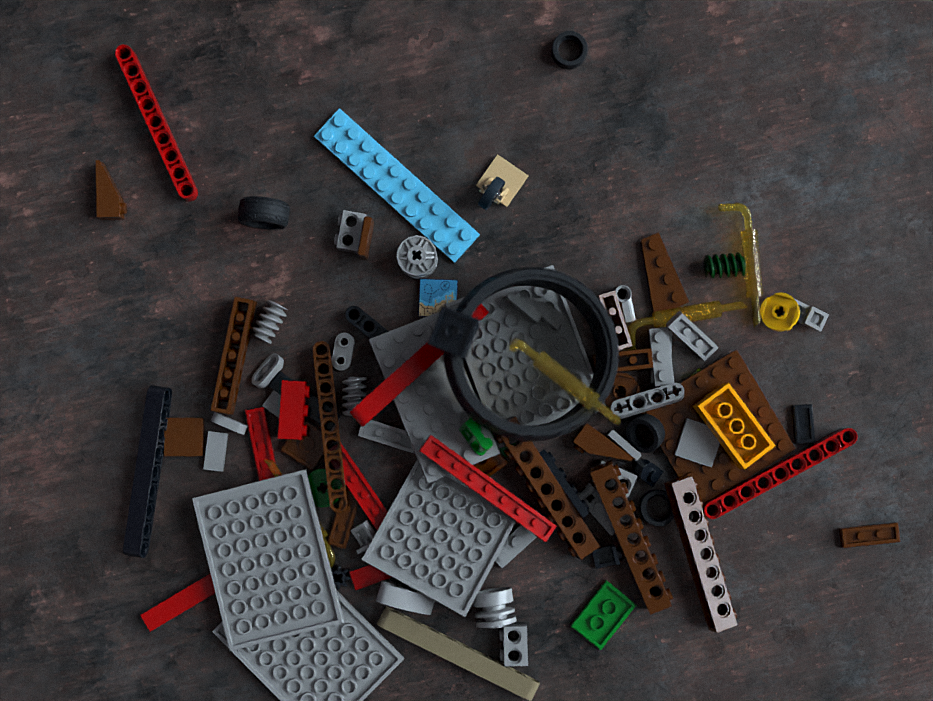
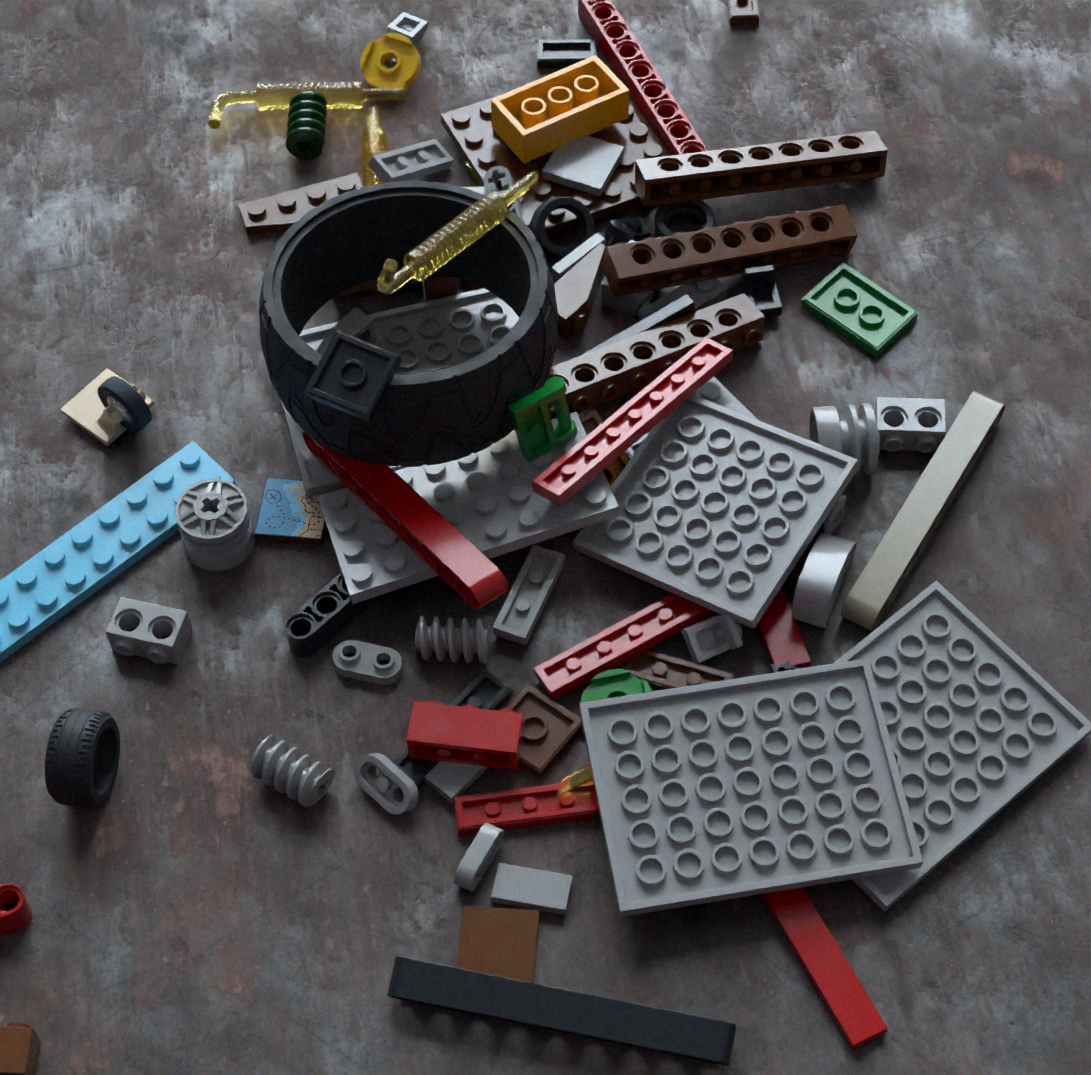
camera: 85 degrees left, 30 degrees down
reddish brown brick [211,297,257,415] -> none
reddish brown beam [313,341,347,513] -> none
reddish brown tile [358,216,374,260] -> none

